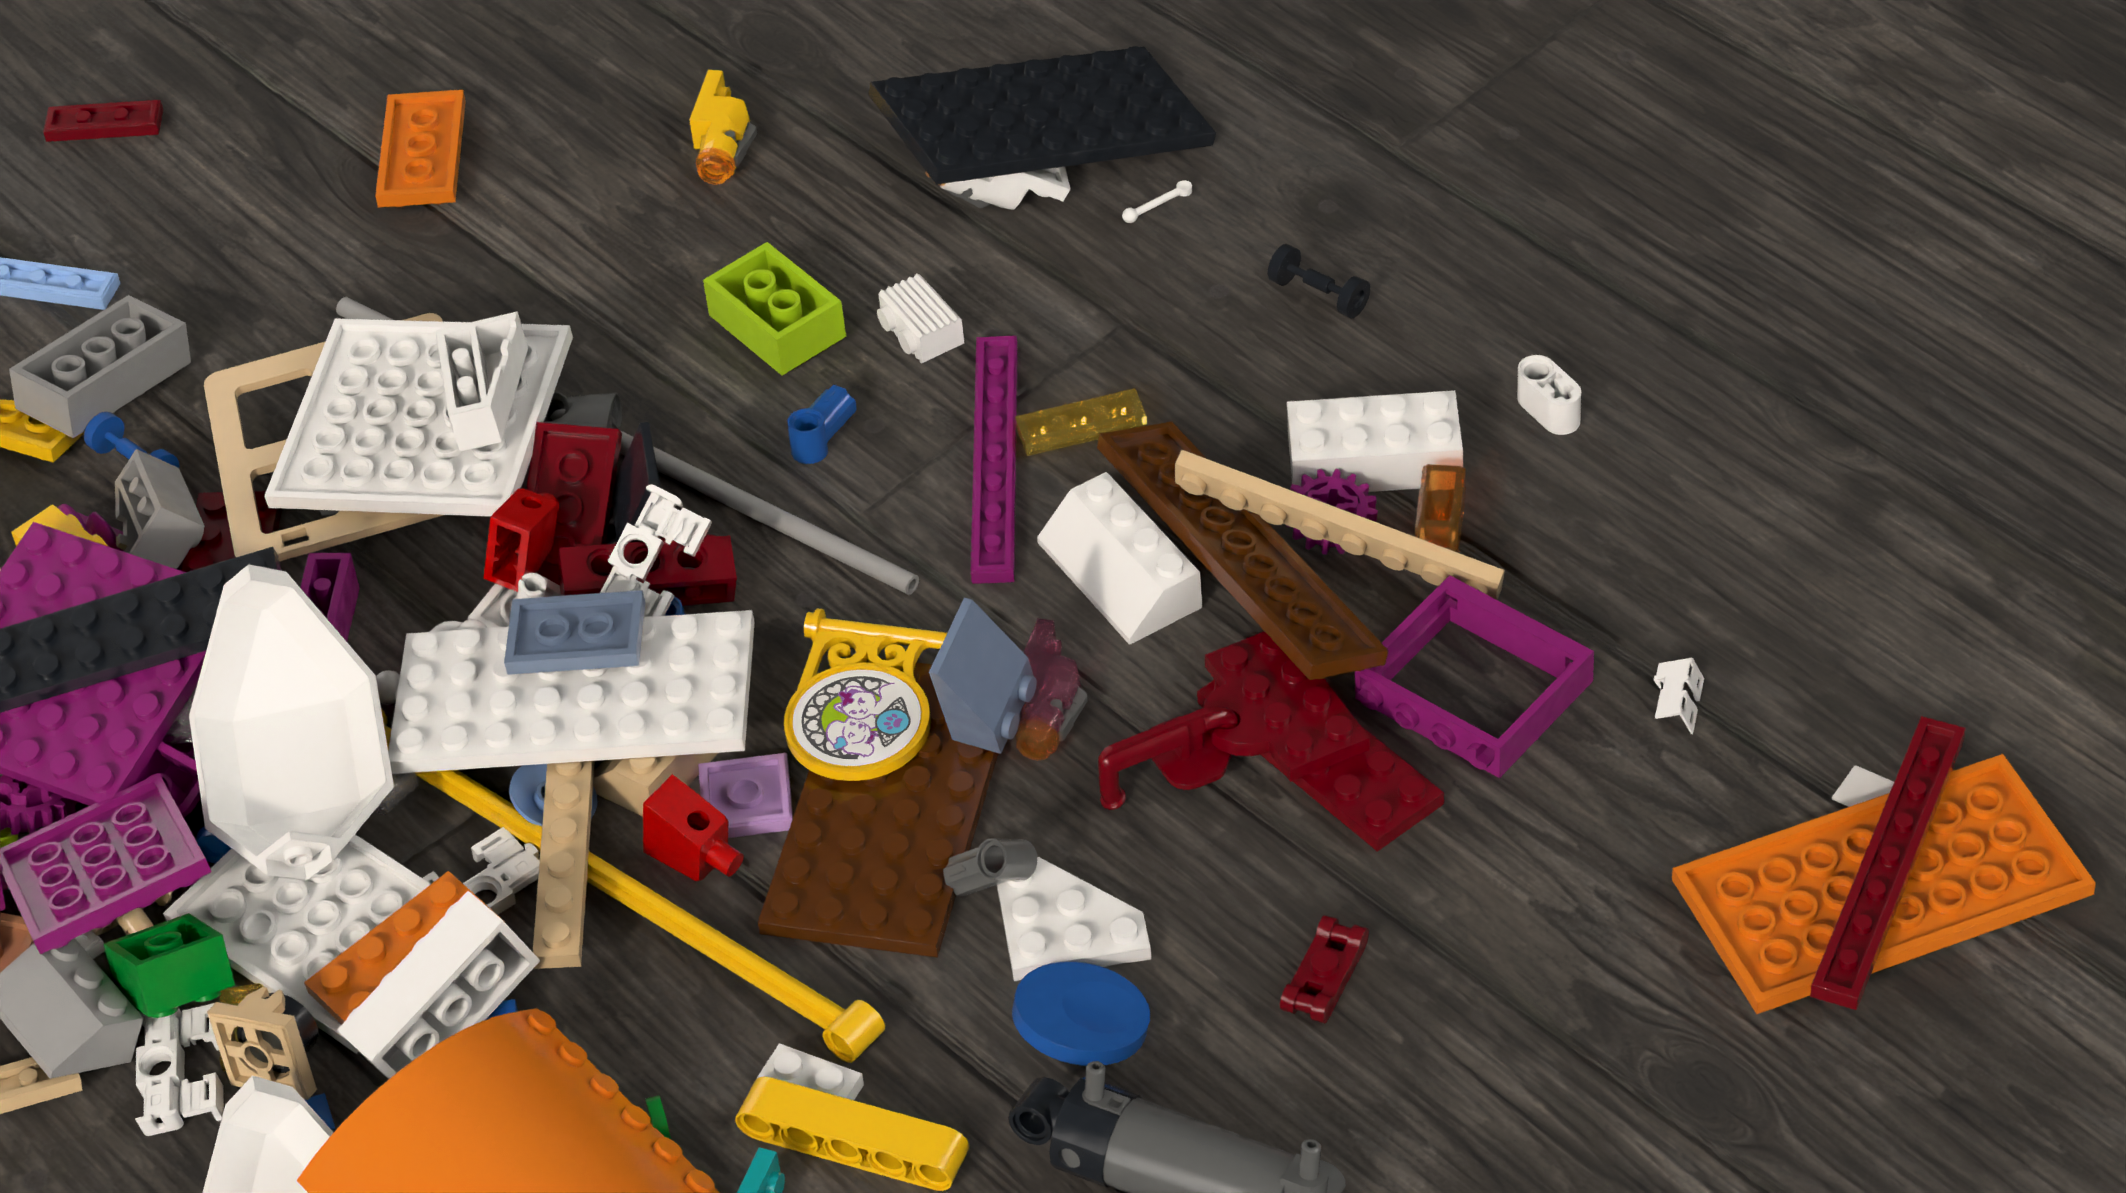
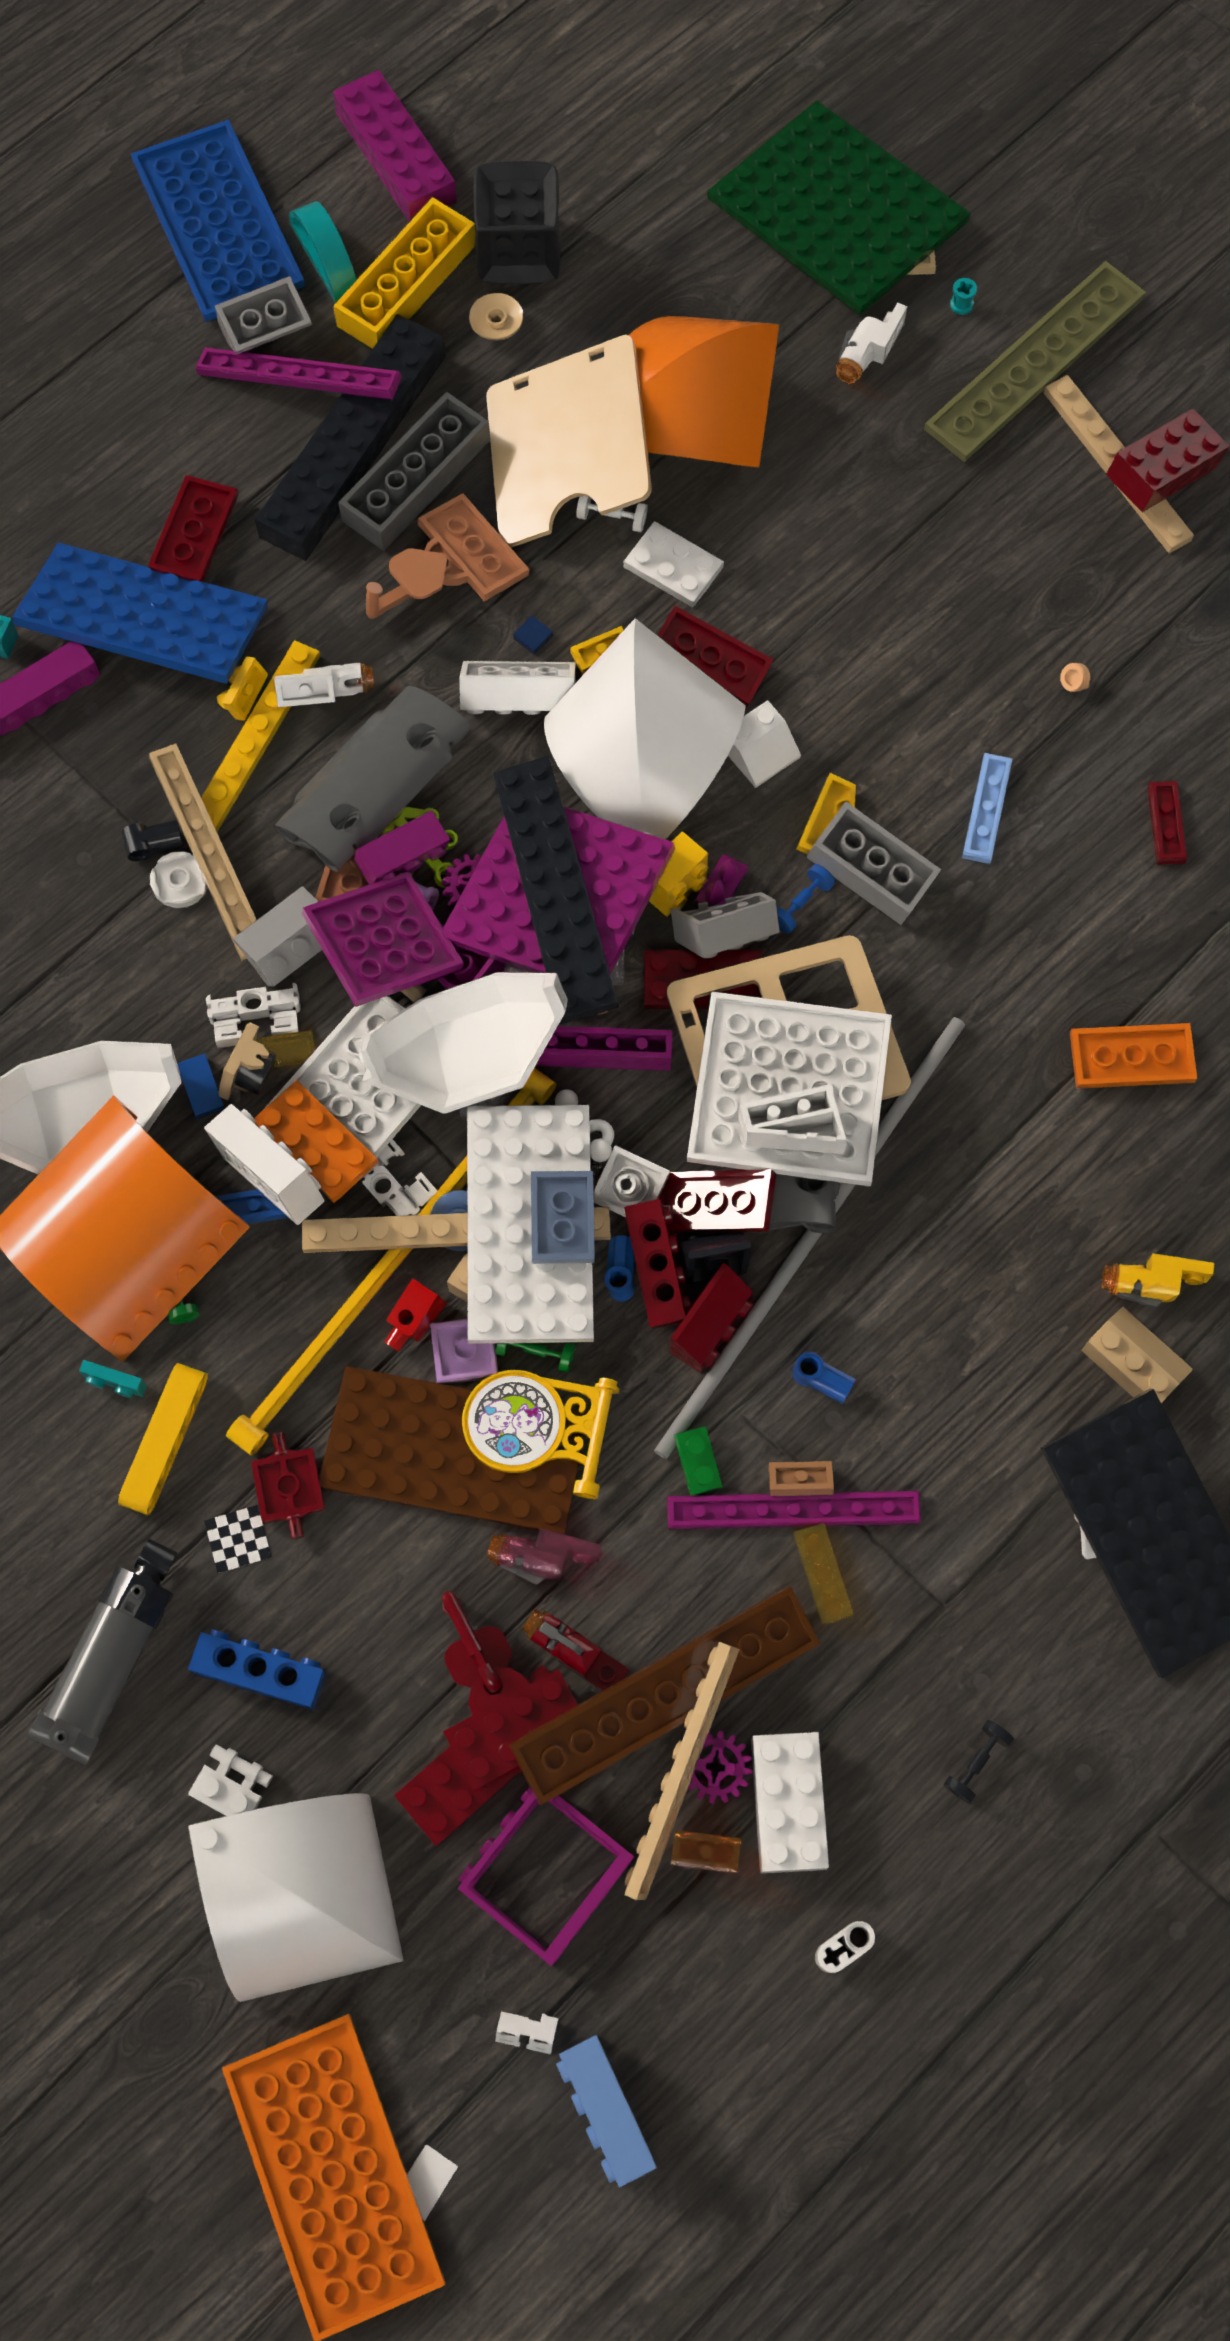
camera: 85 degrees right, 25 degrees up
green brick [104,913,235,1018] -> none
red torso [483,488,559,592] -> none
white piece [600,484,712,617] -> none
lime brick [703,242,846,376] -> none
white plate [757,1043,864,1100] -> none
white brick [877,273,964,363] -> none
sand blue slope [929,598,1037,754] -> none
dark grey piece [943,838,1037,896] -> none
white plate [997,857,1151,981] -> none
blue piece [1012,962,1150,1066] -> none
white slope [1037,472,1202,645] -> none
white hinge [1122,180,1192,223] -> none
dark red plate [1280,915,1369,1024] -> none
dark red plate [1810,716,1966,1010] -> none
none -> blue brick [188,1630,327,1711]
none -> white plate [188,1745,273,1816]
none -> white panel [188,1793,404,2002]
none -> sticker [204,1505,271,1573]
none -> dark red plate [251,1432,326,1540]
none -> green wheel [496,1342,576,1373]
none -> dark red plate [522,1609,629,1691]
none -> medium blue brick [556,2035,657,2188]
none -> dark red slope [670,1263,754,1373]
none -> green plate [674,1426,722,1496]
none -> medium nougat plate [768,1461,834,1496]
none -> tan slope [1081,1307,1193,1403]

